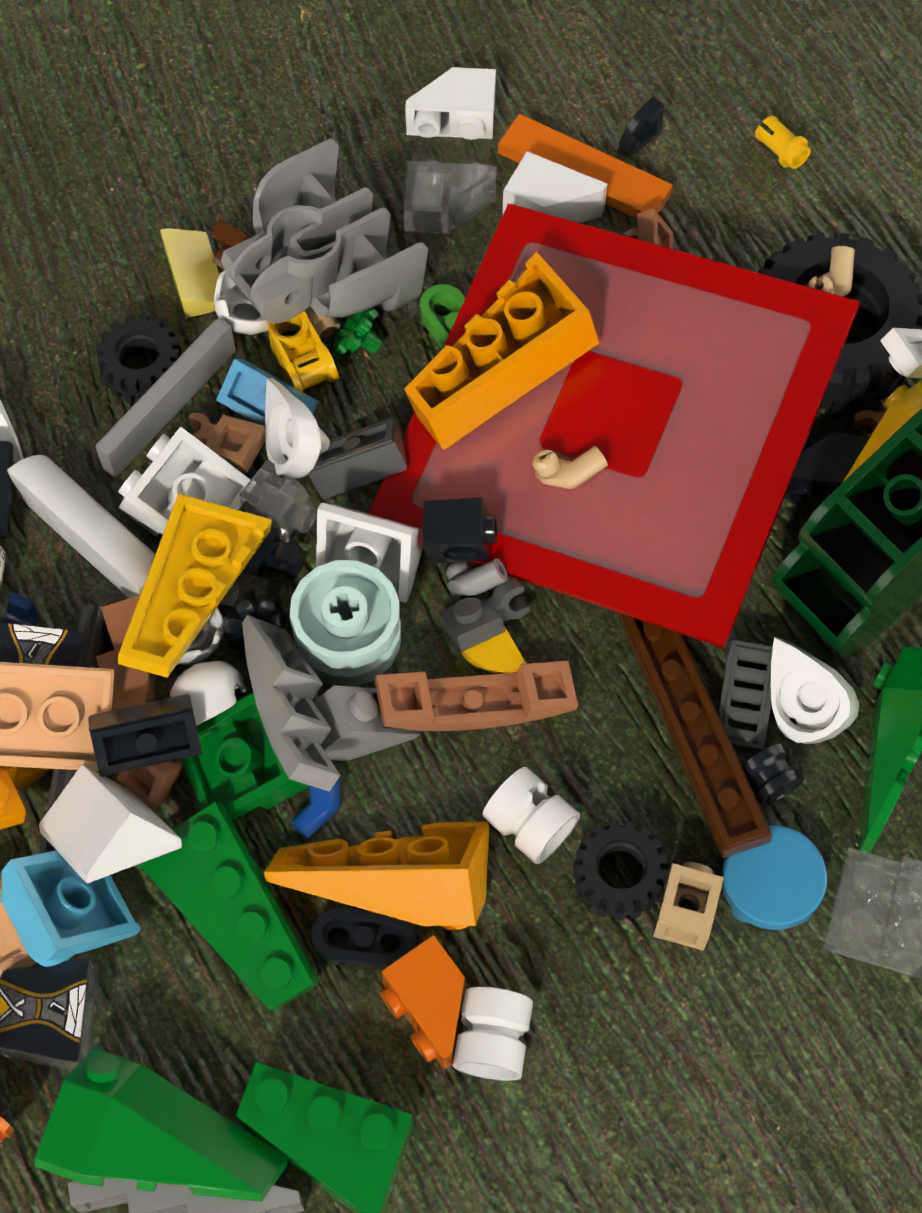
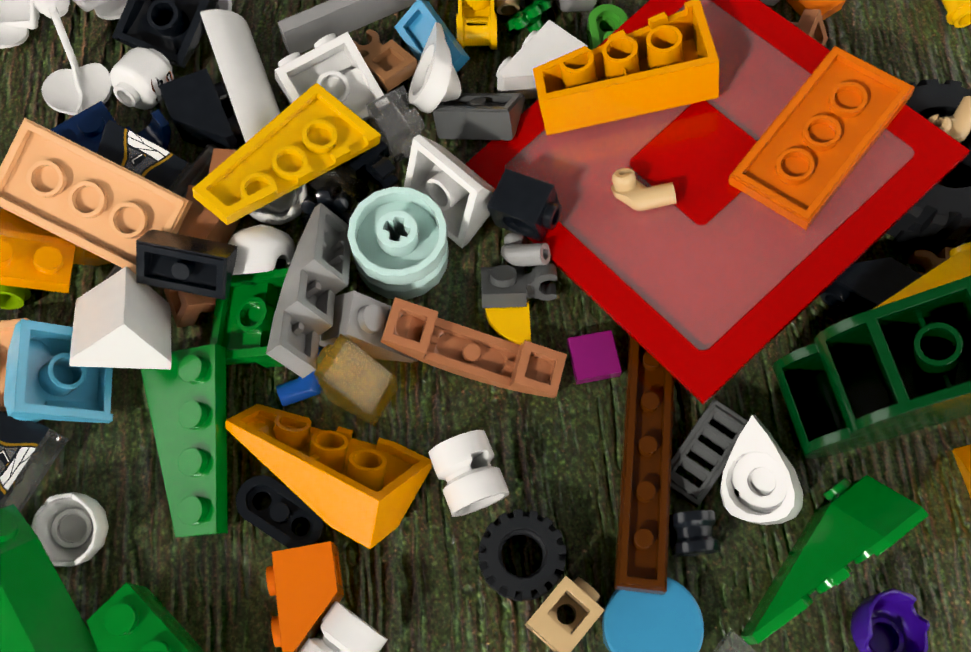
camera: 25 degrees right, 5 degrees up
none -> white hair [31,492,109,567]
none -> black slope [158,68,243,150]
none -> clear yellow slope [314,334,398,426]
none -> white slope [496,20,588,99]
none -> magenta tile [567,330,622,385]
none -> orange tile [728,46,915,230]

